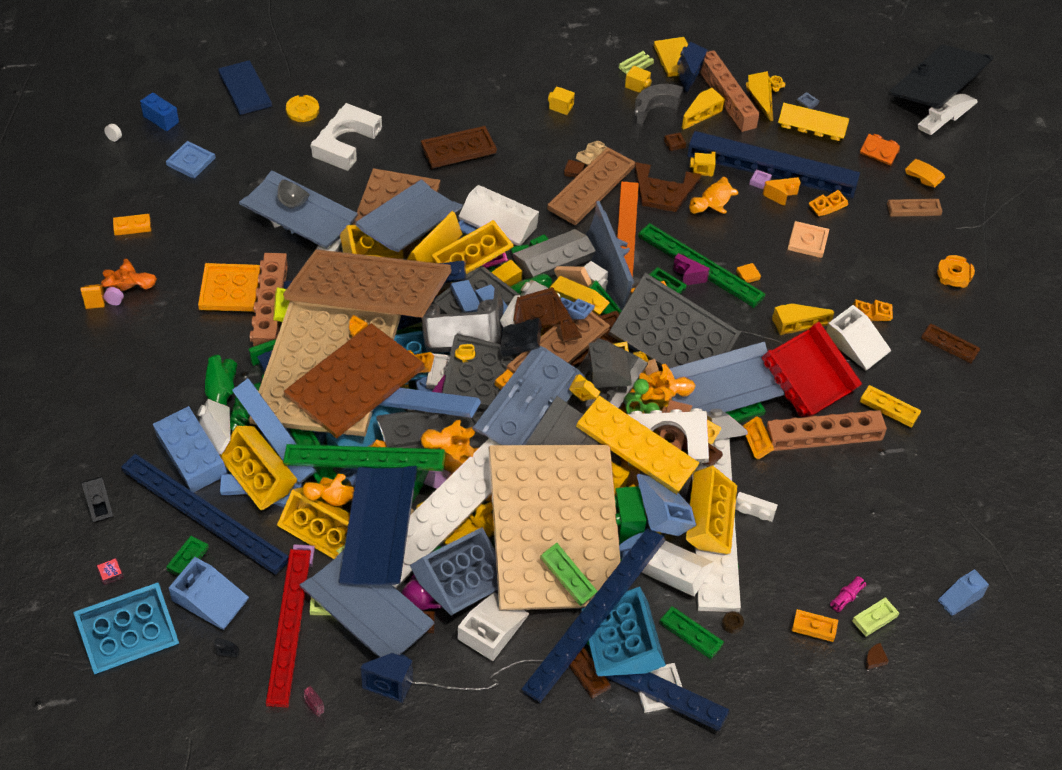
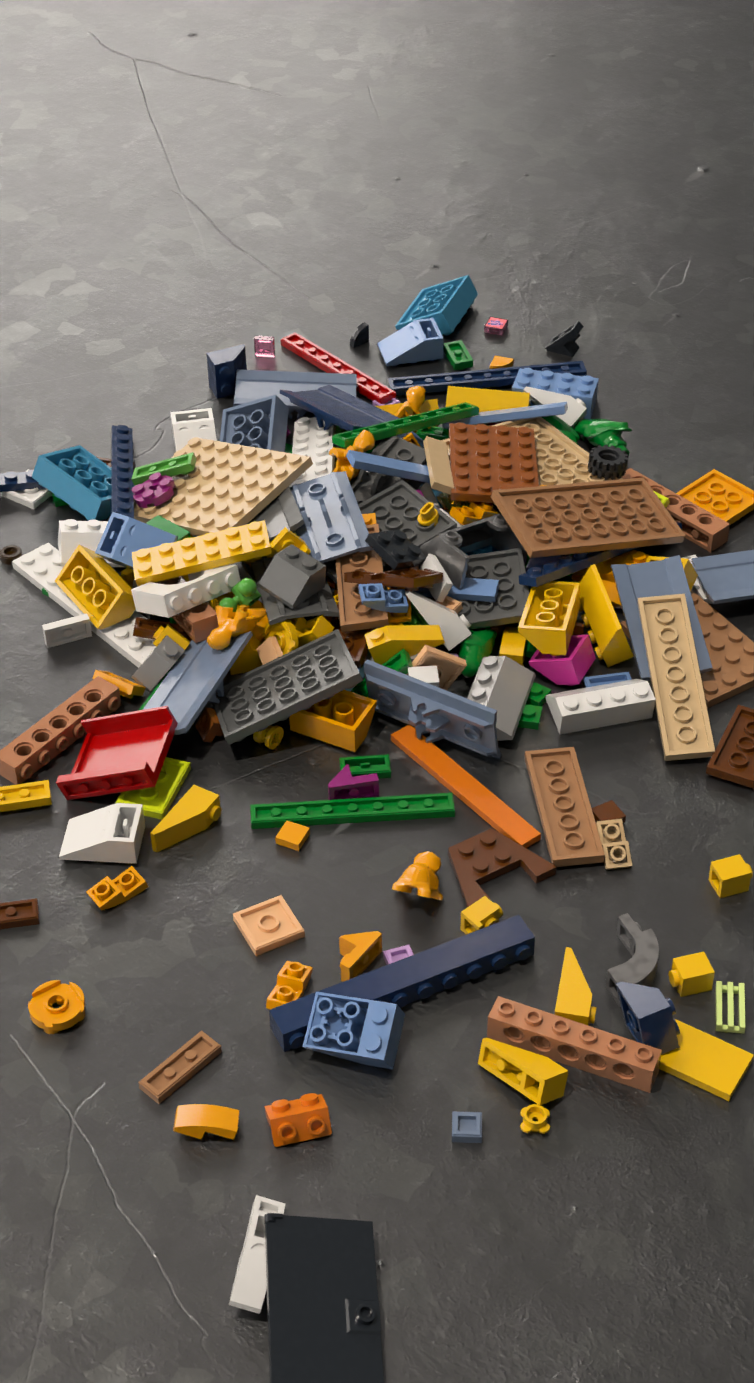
camera: 140 degrees right, 10 degrees down
medium blue tile [450,280,480,313] -> none
green tile [659,606,724,659] -> none
reddish brown tile [664,132,686,151] -> none
yellow slope [778,103,849,141] -> none
none -> magenta plate [132,472,176,508]
none -> medium blue slope [303,992,405,1069]
none -> tan tile [423,436,454,494]
none -> light orange tile [490,356,514,369]
none -> black tyre [588,445,628,480]
none -> tan plate [637,594,715,761]

